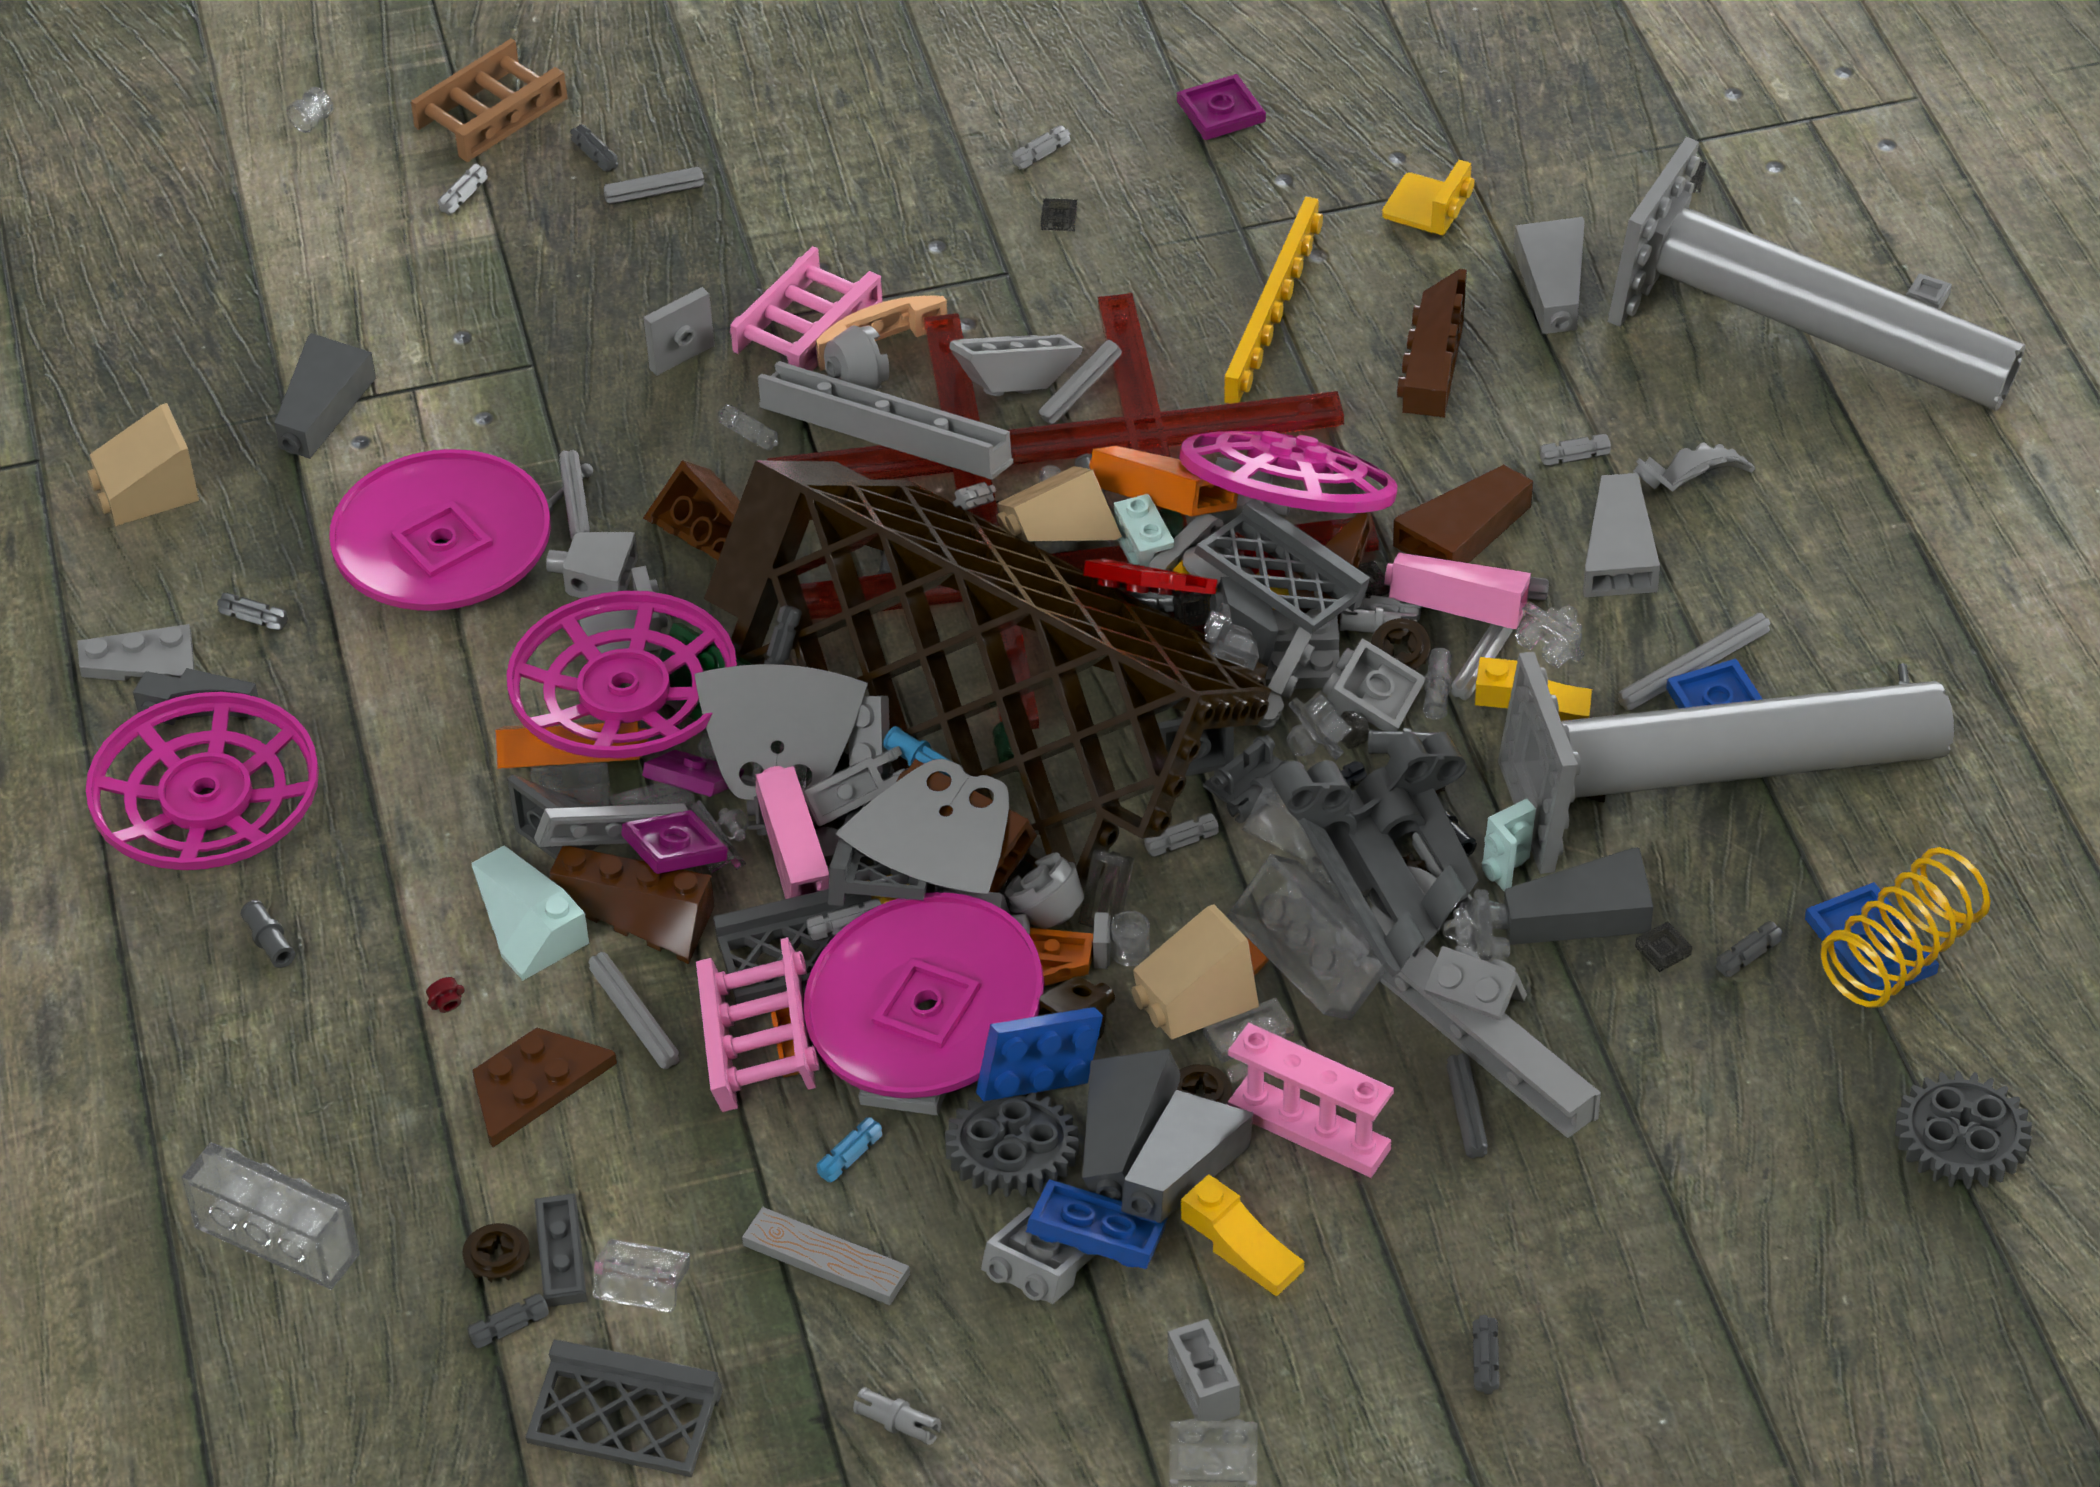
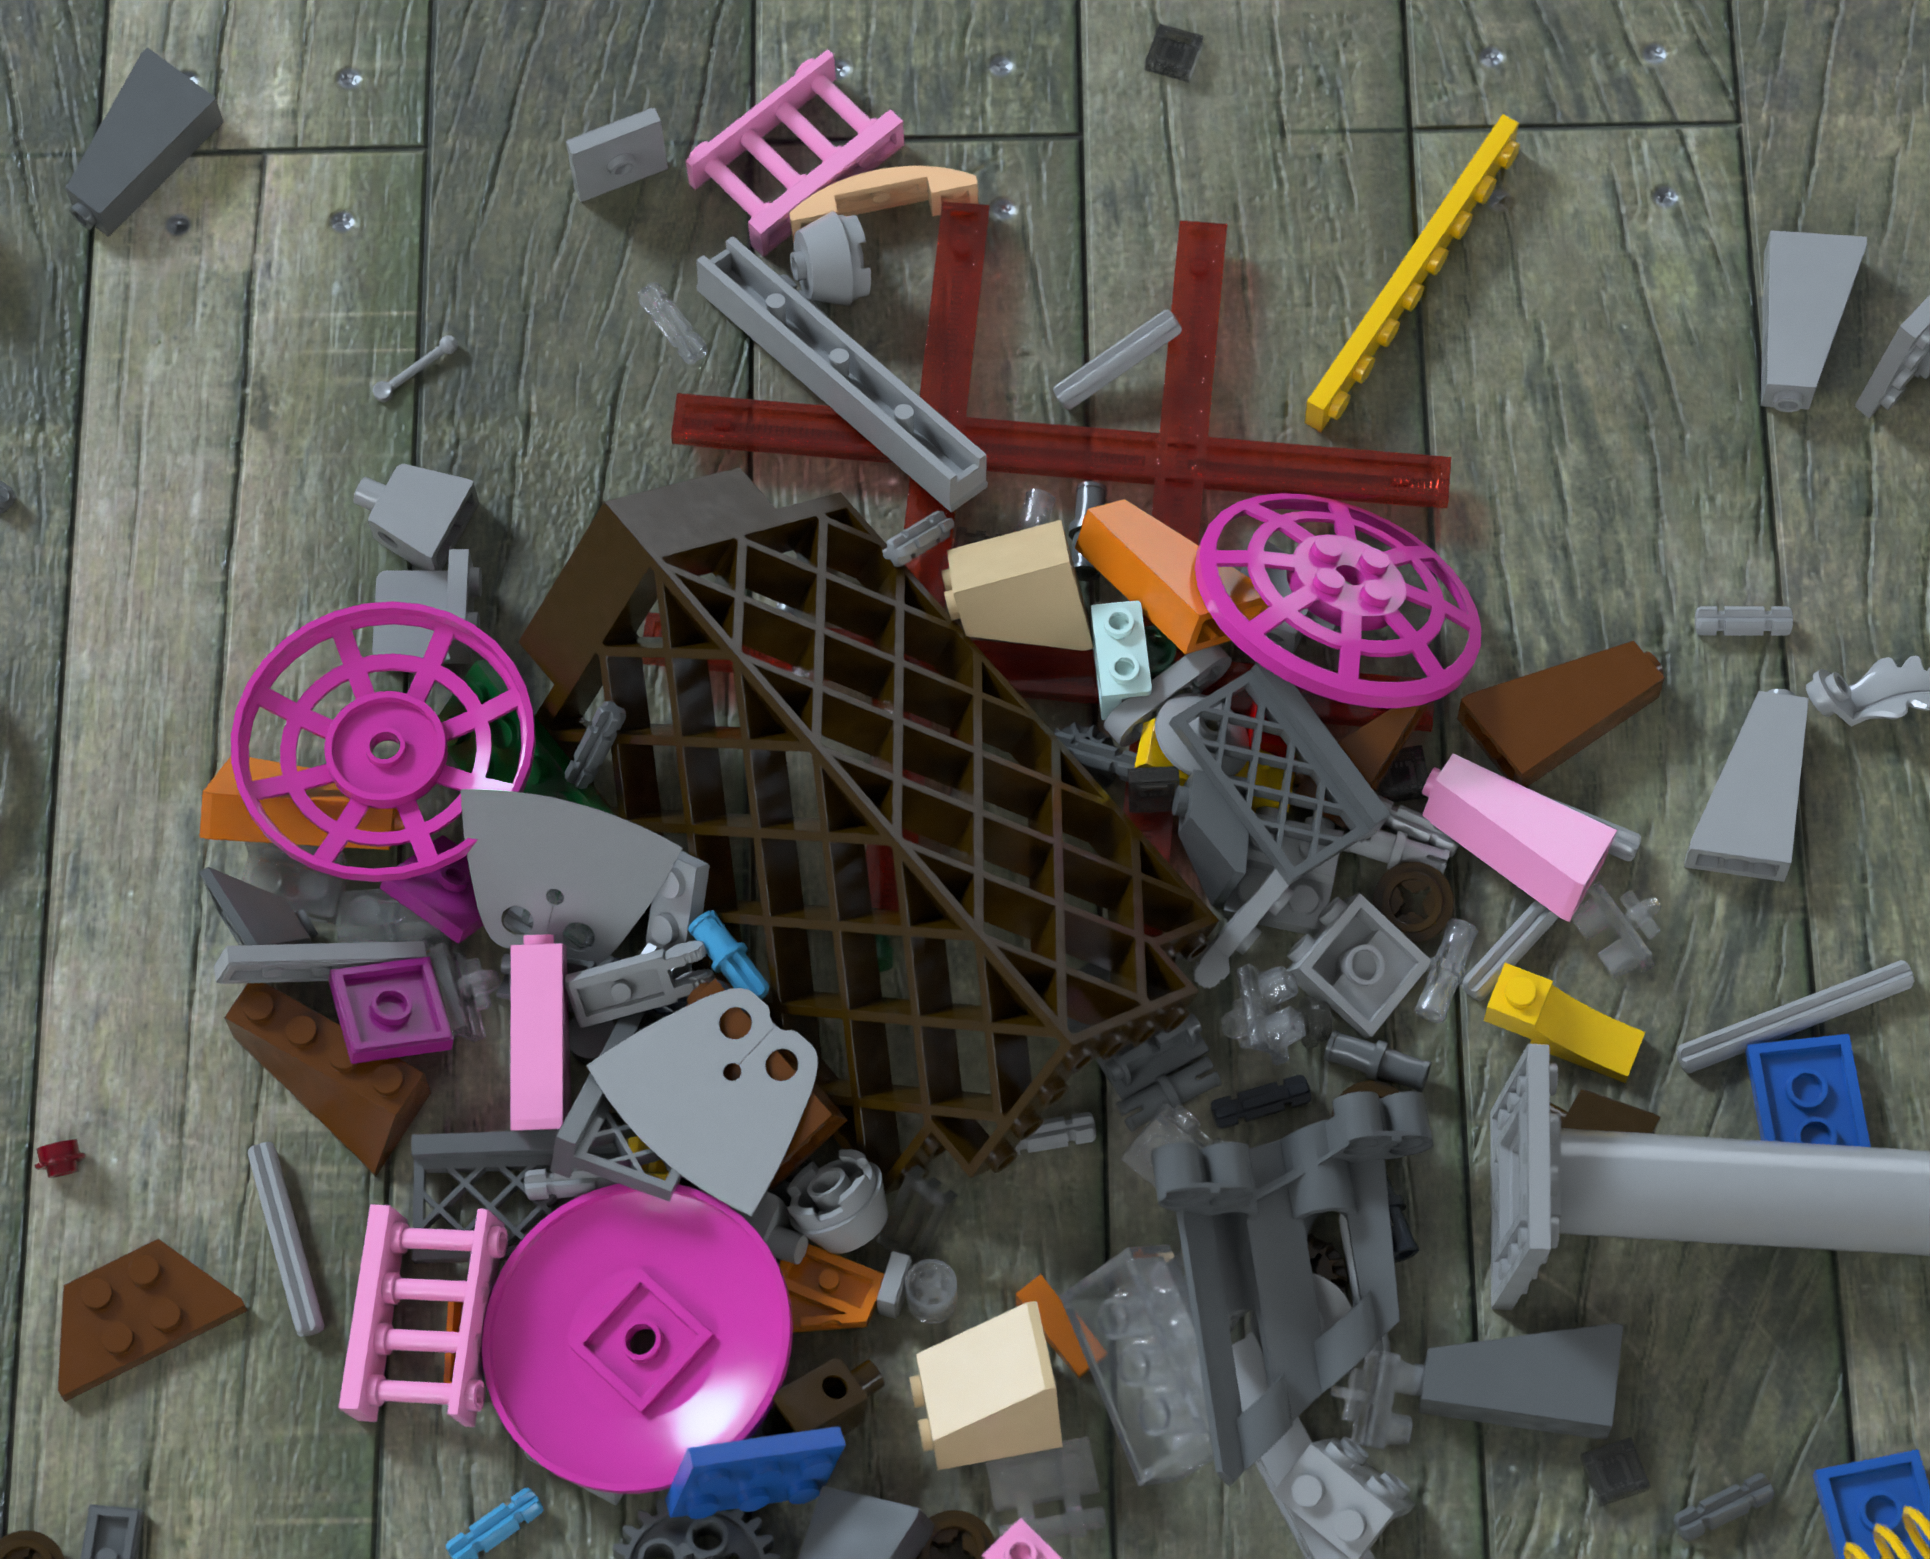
camera: 15 degrees right, 20 degrees up
dark pink dish [329,449,551,611] -> none
light aqua wedge [471,845,589,981] -> none
light grey axle [559,450,590,540] -> none
reddish brown wedge [643,460,740,560] -> none
light grey wedge [949,334,1083,396] -> none
red wing [1083,559,1217,595] -> none
clear bracket [1204,603,1259,671] -> none
yellow bracket [1382,160,1475,236] -> none
reddish brown wedge [1397,269,1467,417] -> none
light aqua bracket [1482,798,1536,892] -> none

